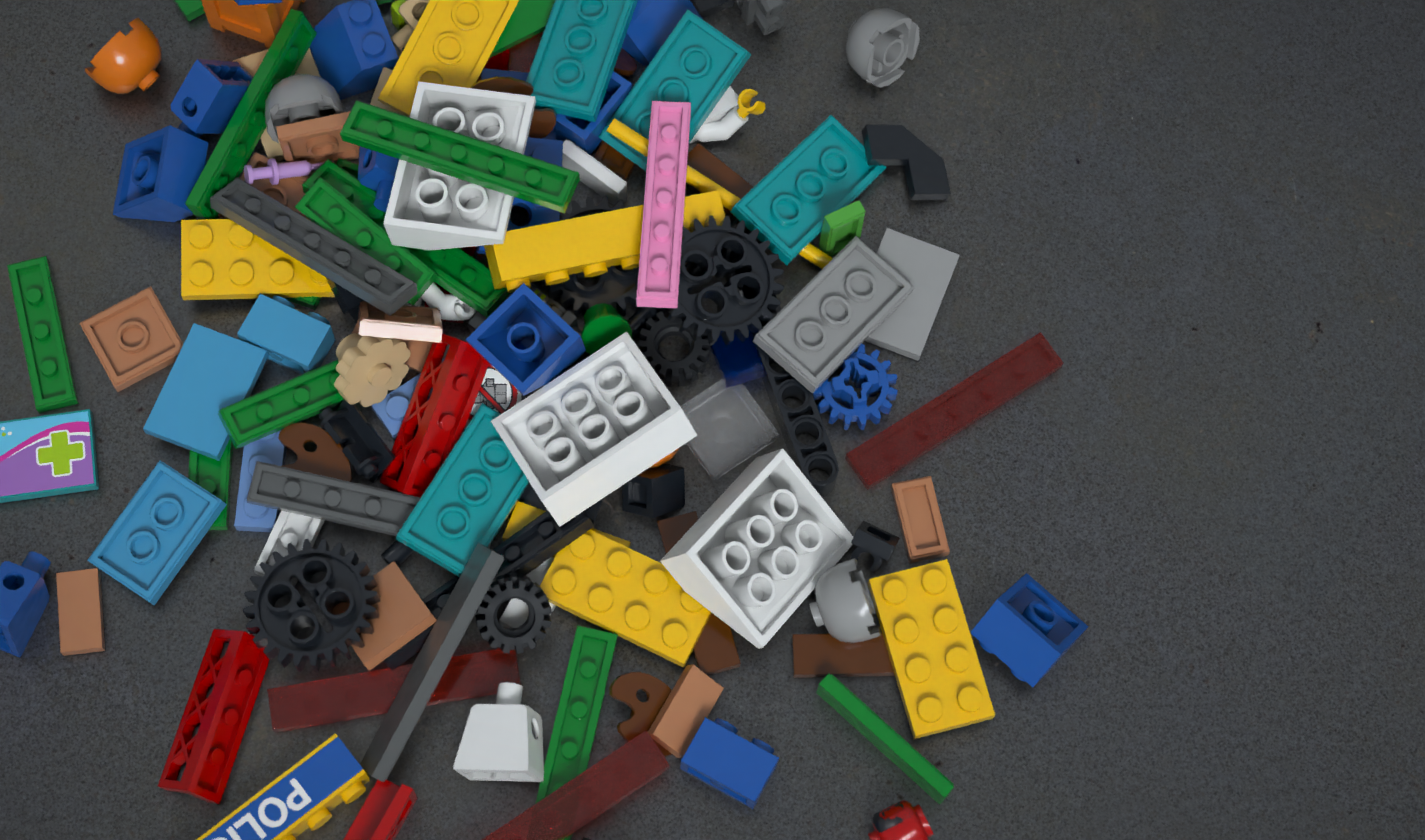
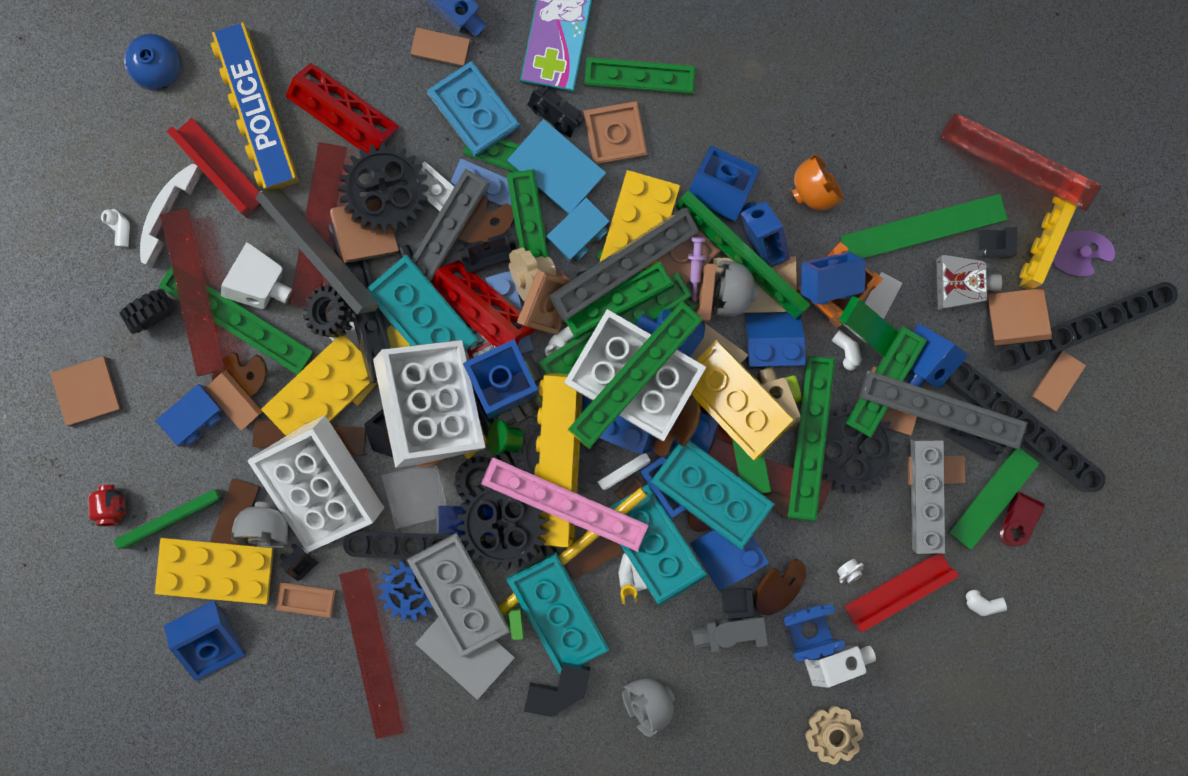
camera: 110 degrees right, 15 degrees up
none -> black hinge [527,85,584,138]

